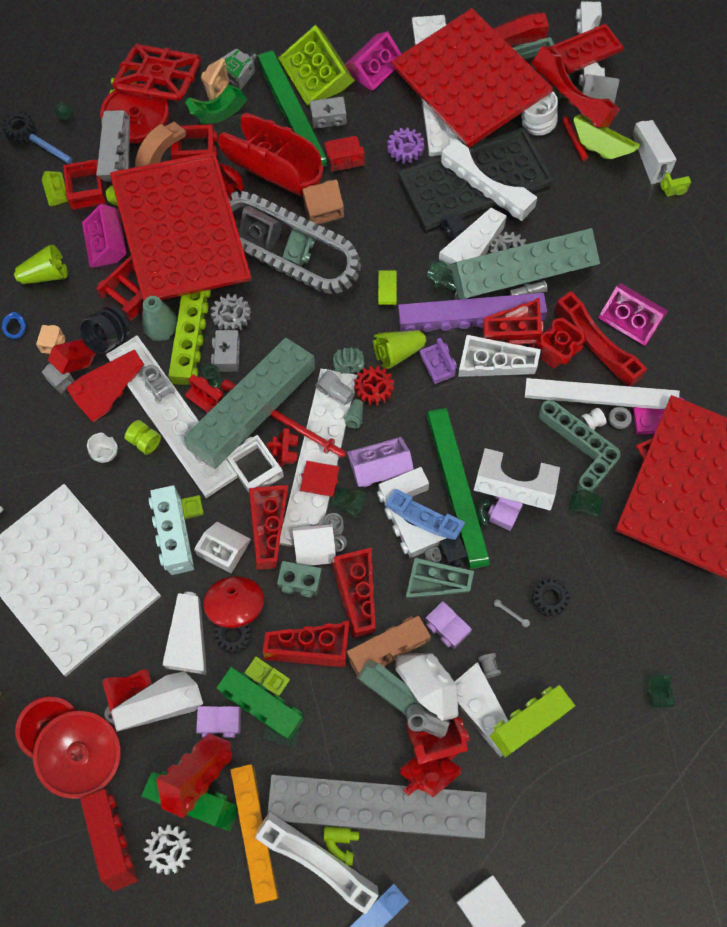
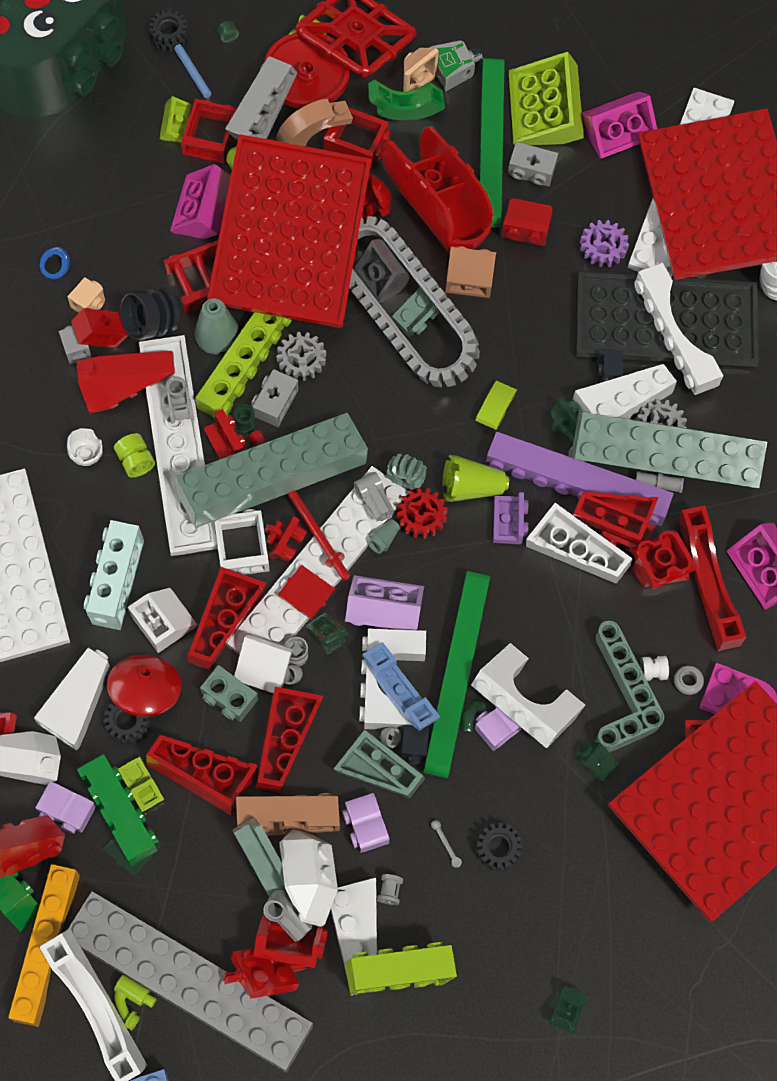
camera: 20 degrees right, 0 degrees up
lime cone [14,245,68,284] -> none
lime tile [181,495,204,519] -> none
white tile [525,378,680,409] -> none

